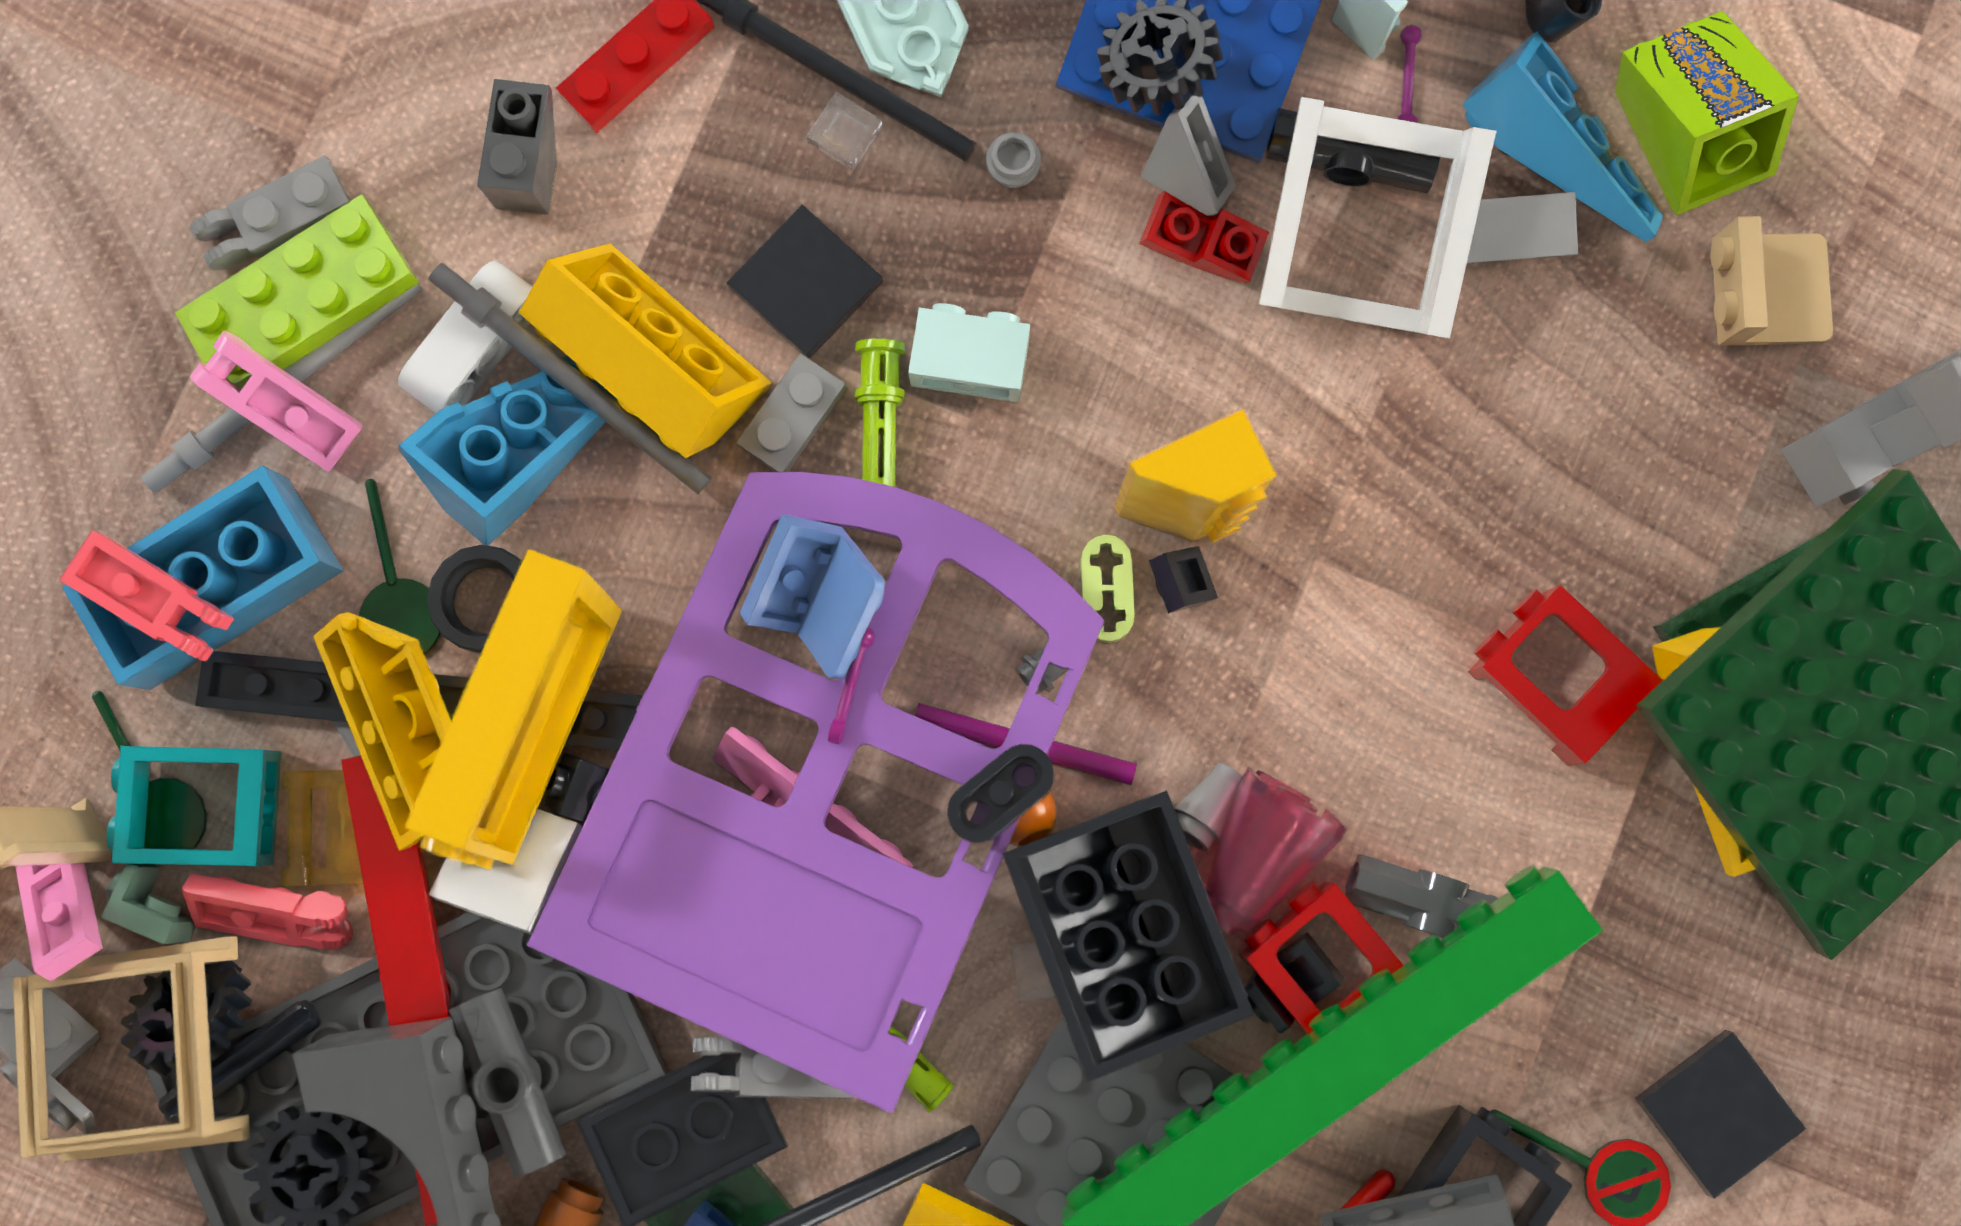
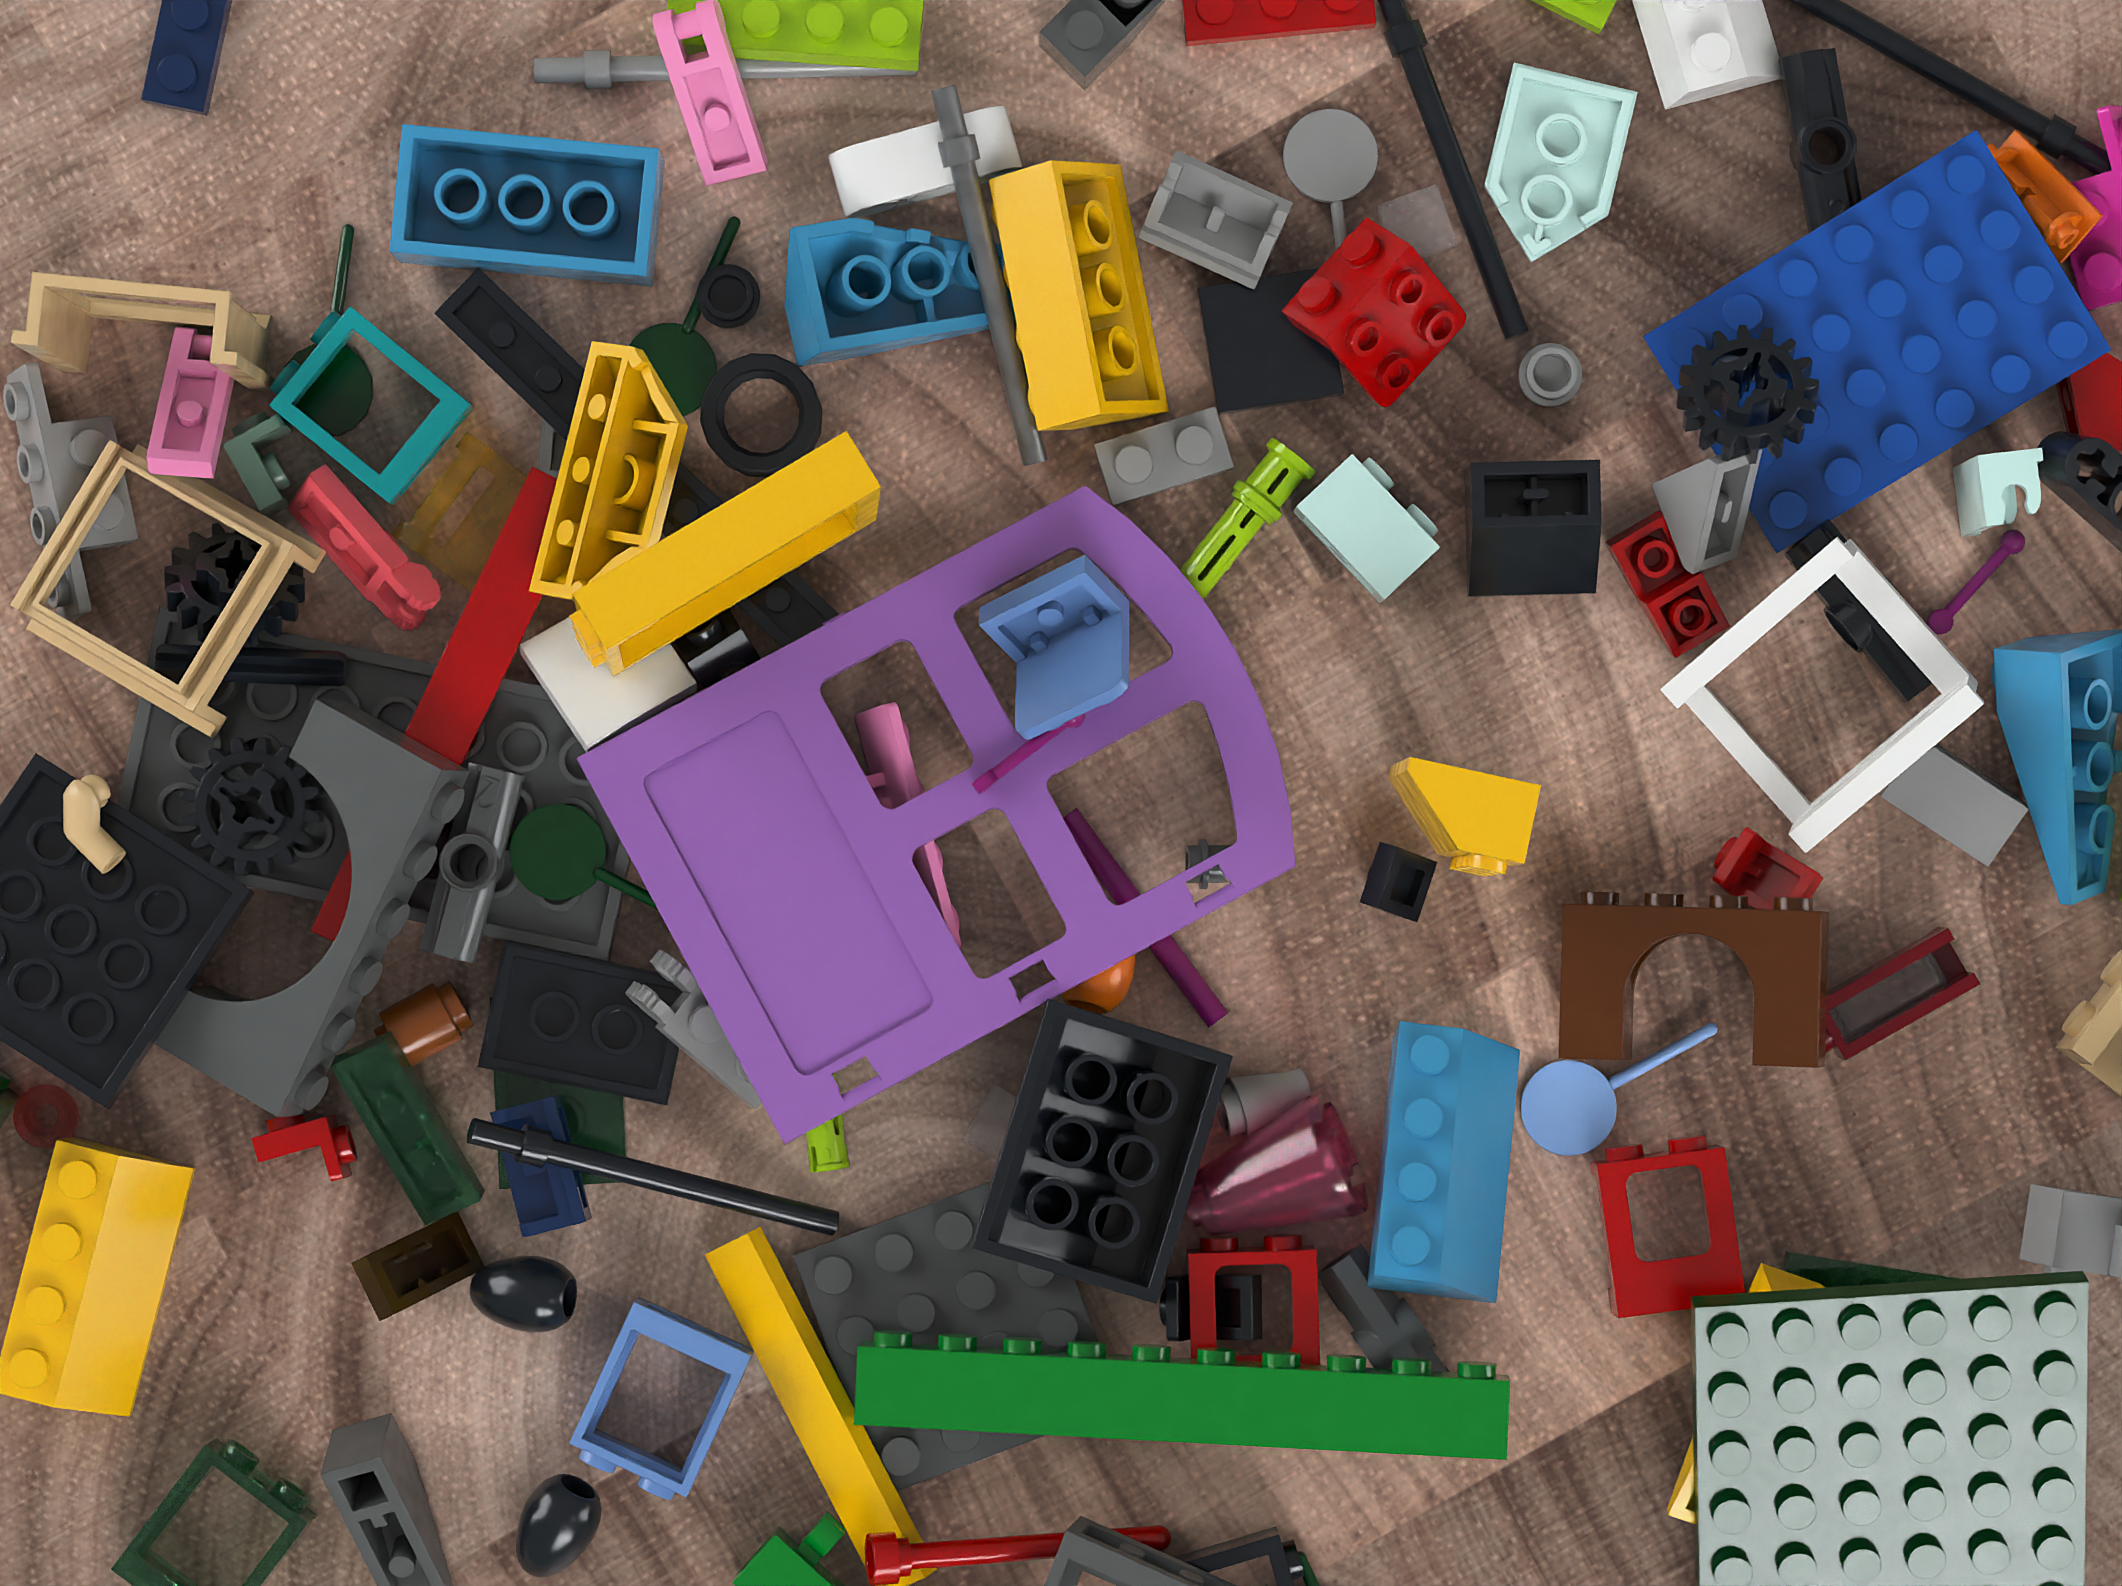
camera: 30 degrees right, 5 degrees up
coral hinge [59,530,234,661] -> none
black plate [947,744,1054,844] -> none
yellowish green beam [1080,535,1135,644] -> none
none -> dark green piece [510,804,658,910]
none -> black plate [696,264,760,329]
none -> light grey hinge [1138,150,1293,290]
none -> red bracket [1281,217,1466,407]
none -> light grey piece [1283,109,1378,250]
none -> dark azure slope [1367,1021,1520,1303]
none -> black slope [1464,460,1602,597]
none -> light blue piece [1521,1023,1718,1156]
none -> reddish brown arch [1558,892,1829,1068]
none -> red bracket [1712,827,1823,910]
none -> dark red window [1825,926,1980,1060]

